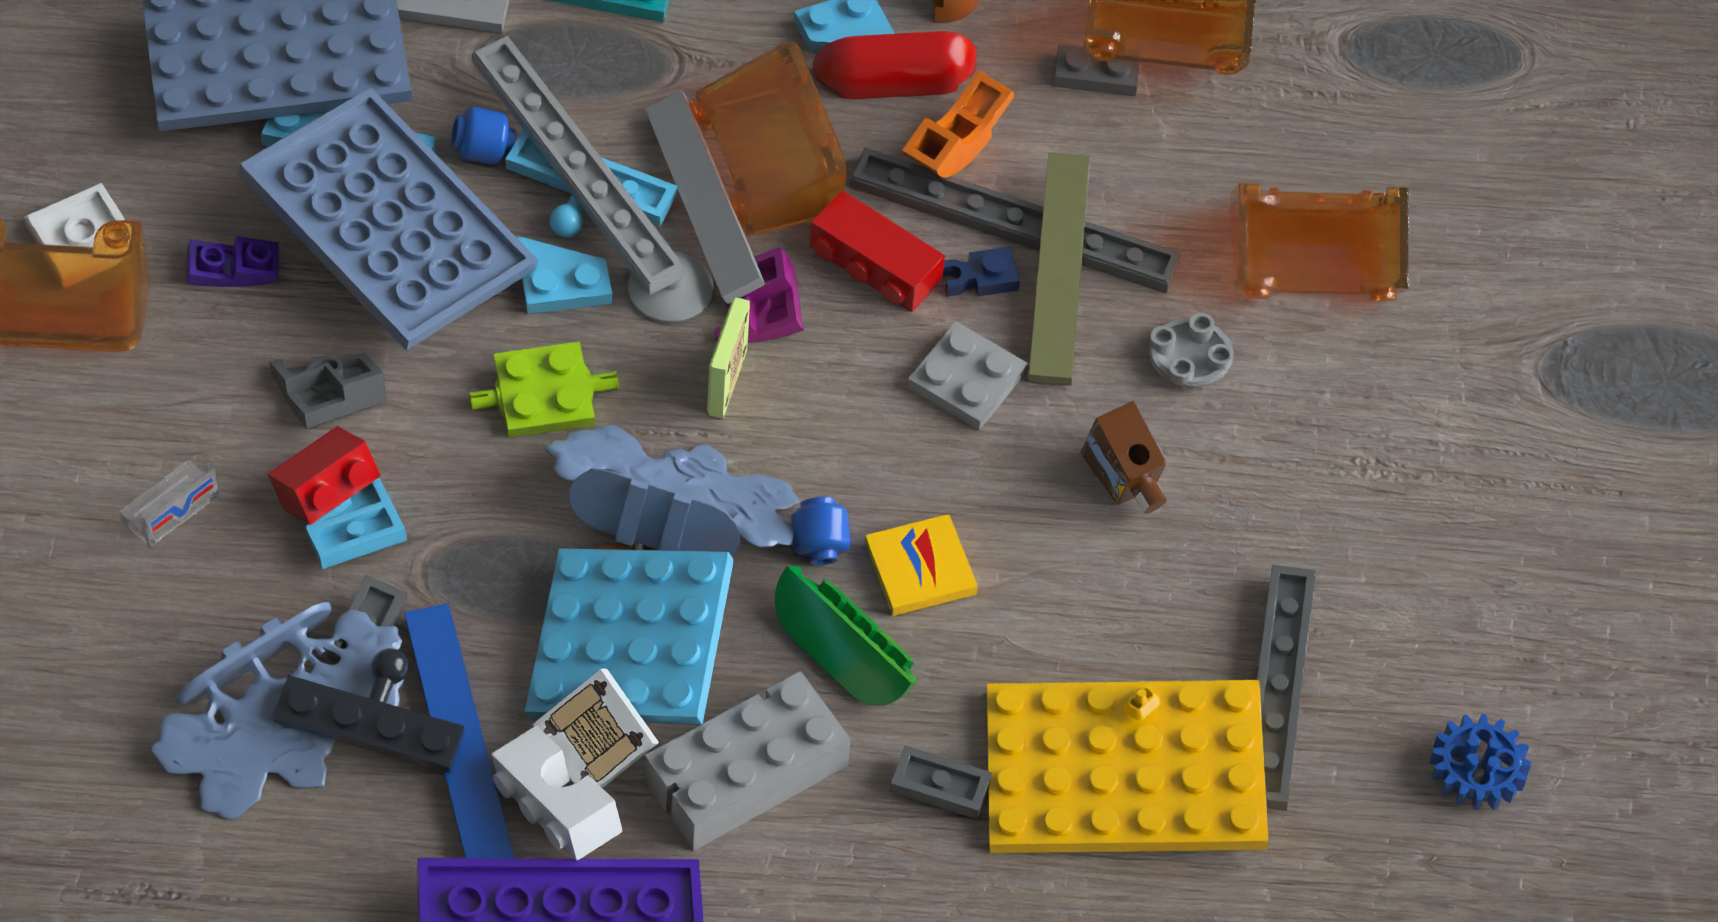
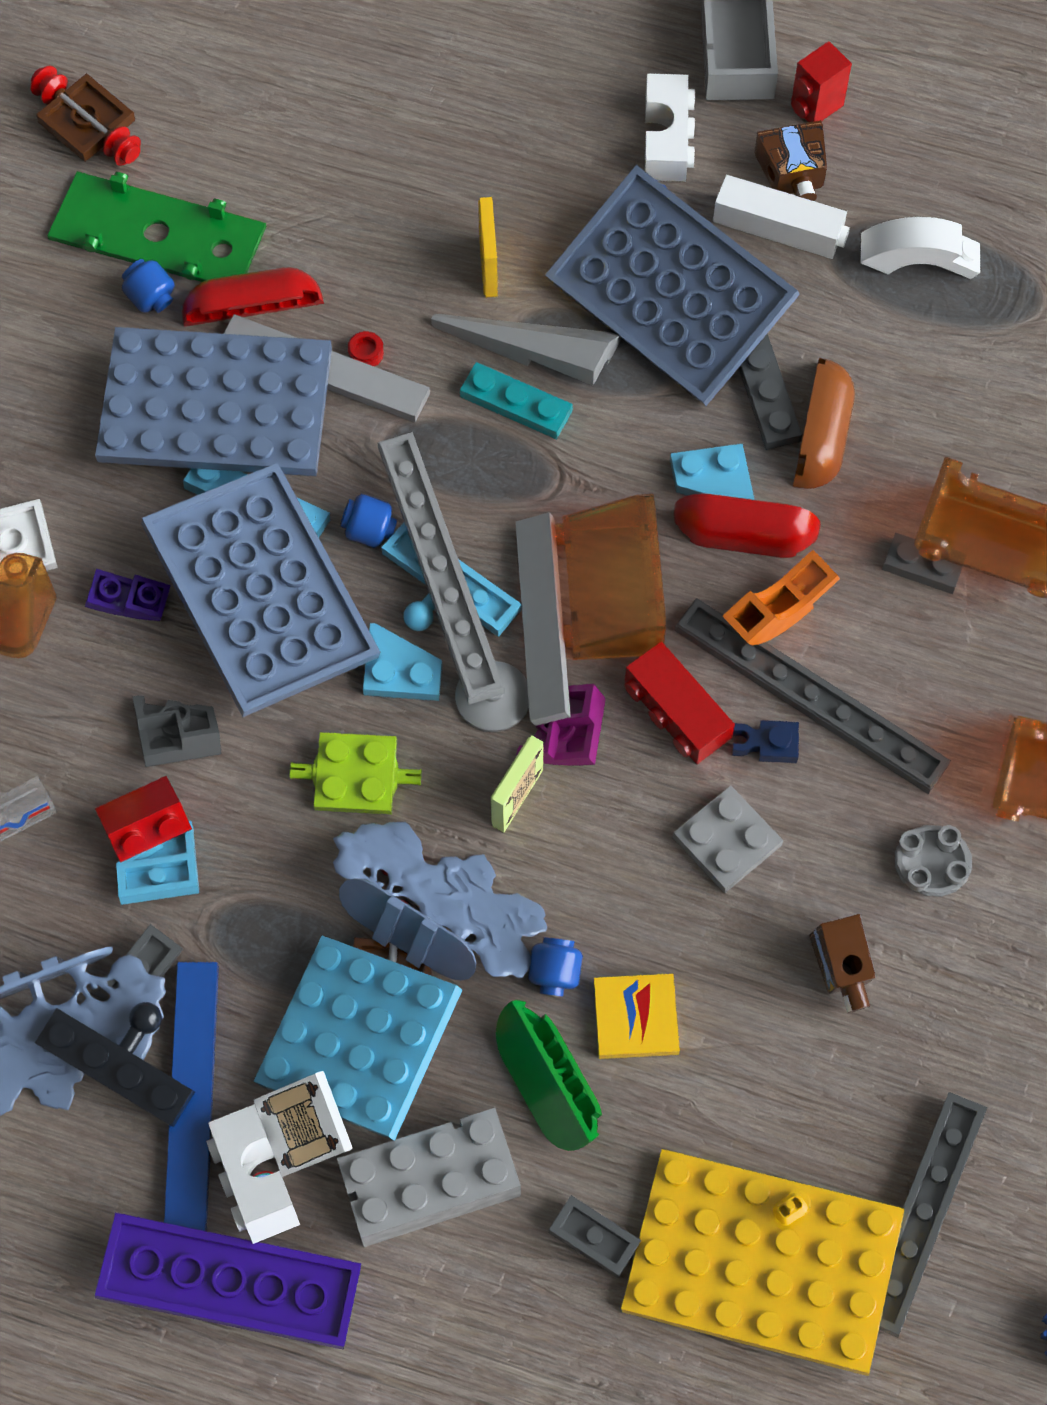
camera: 20 degrees right, 10 degrees up
olive tile [1028,152,1090,385] -> none

